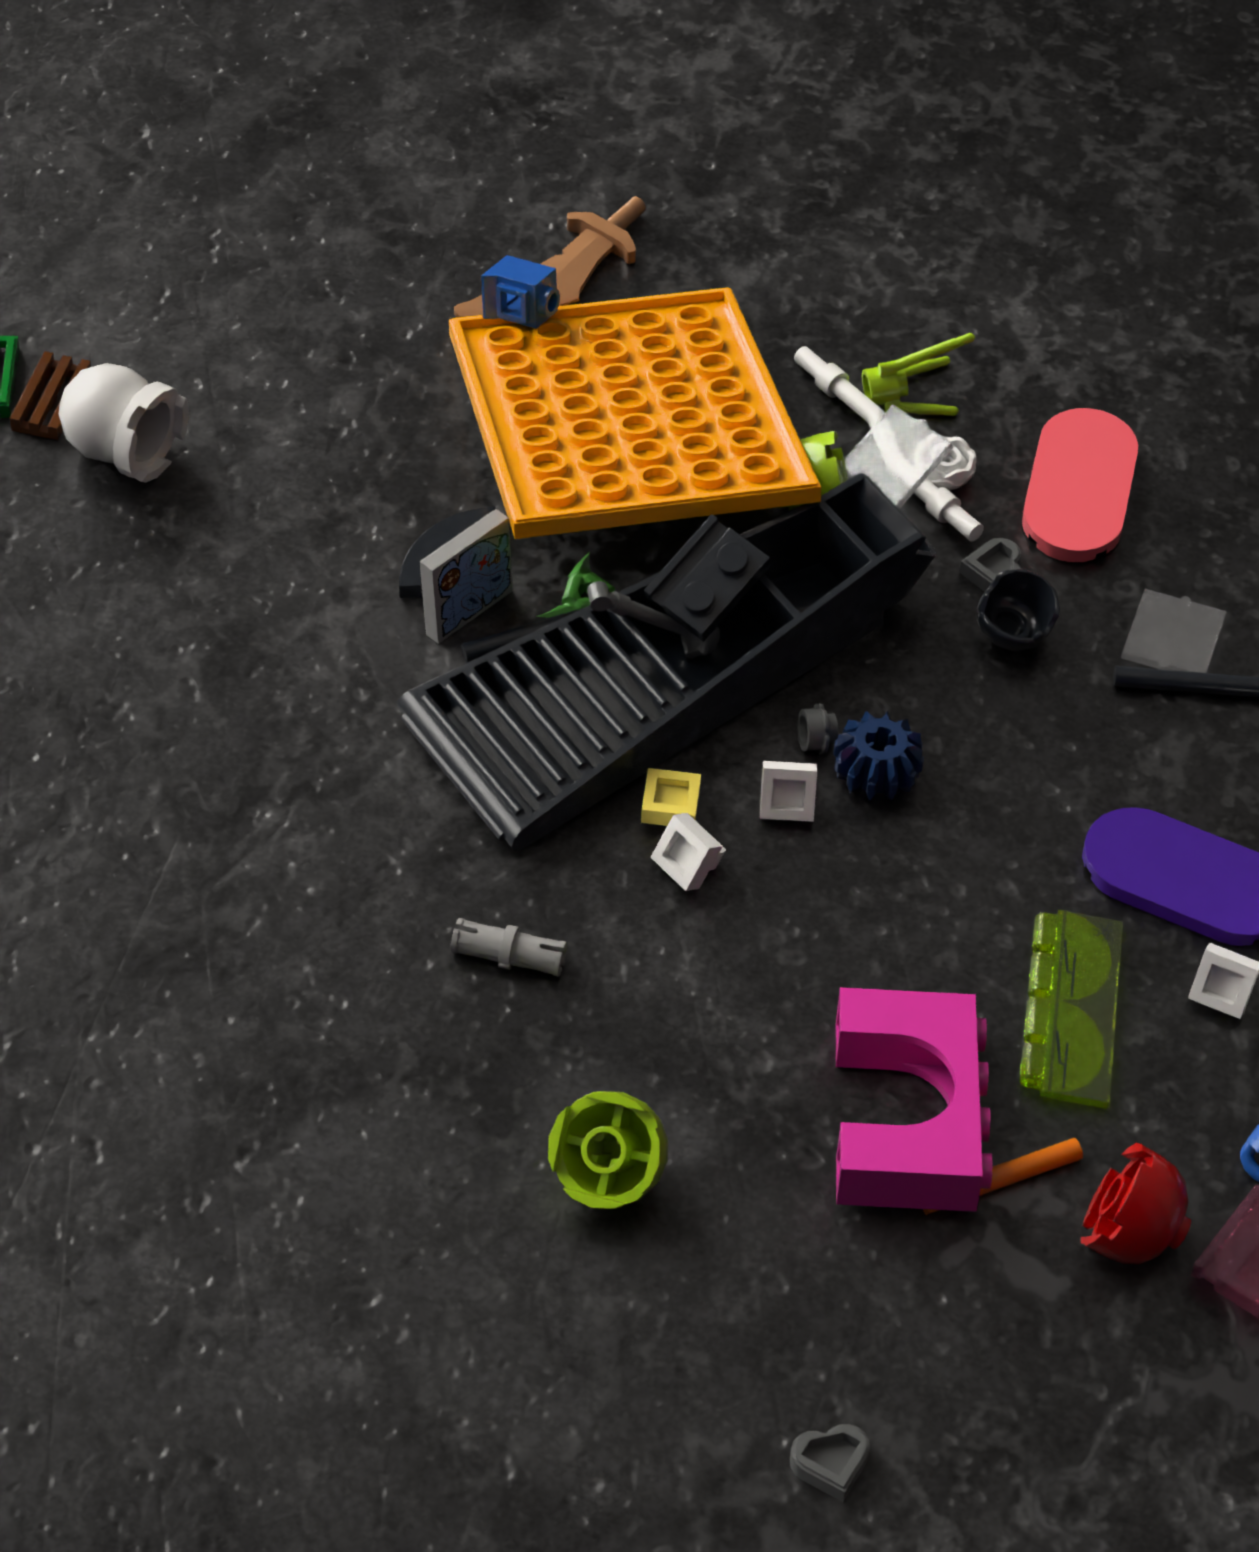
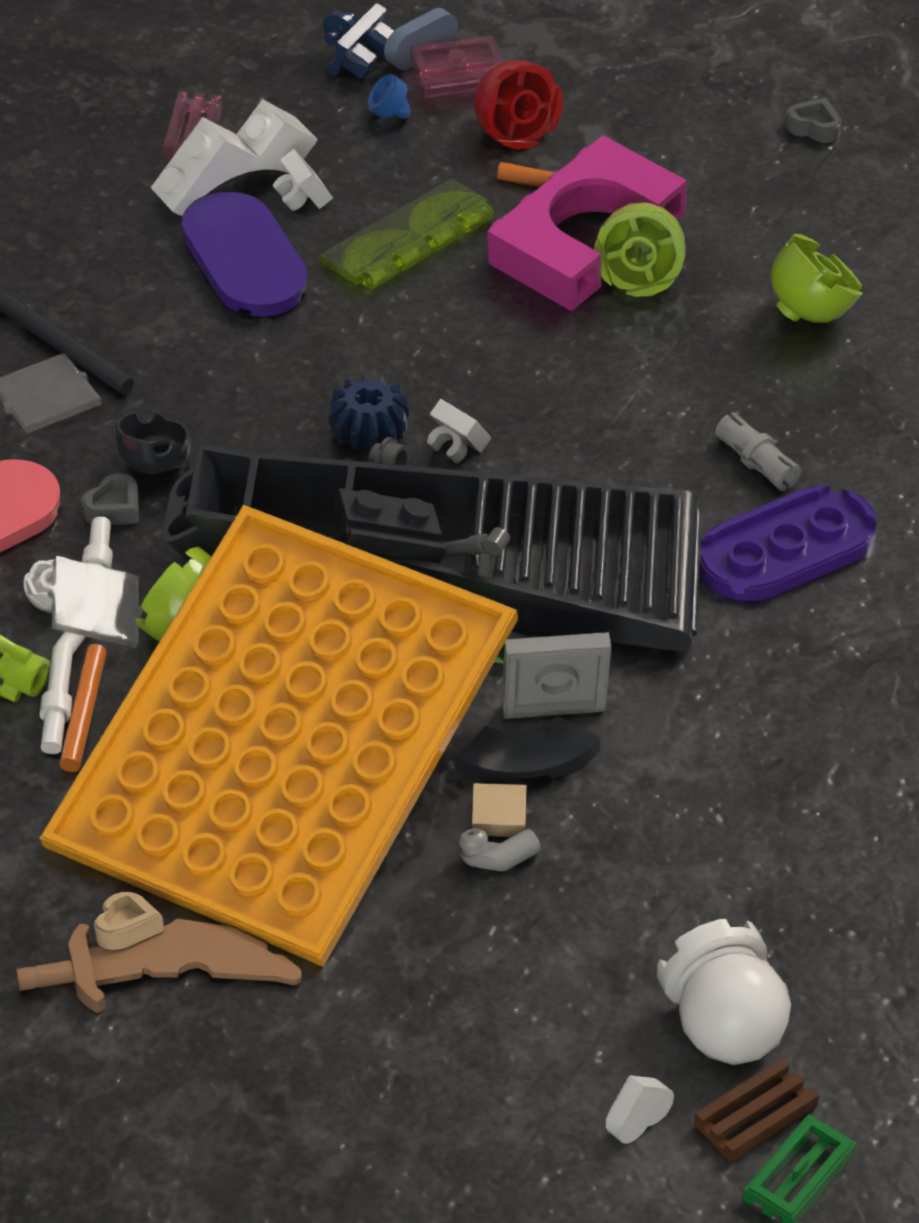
camera: 140 degrees left, 5 degrees down
blue window [481,255,560,329] -> none
light yellow plate [641,768,701,826] -> none
white tile [650,813,726,891] -> none
none -> orange bar [59,644,107,772]
none -> tan tile [94,892,164,950]
none -> light grey arm [459,828,541,872]
none -> tan tile [472,783,526,837]
none -> lime cylinder [594,202,686,297]
none -> white tile [606,1075,674,1144]
none -> dark purple tile [700,485,877,601]

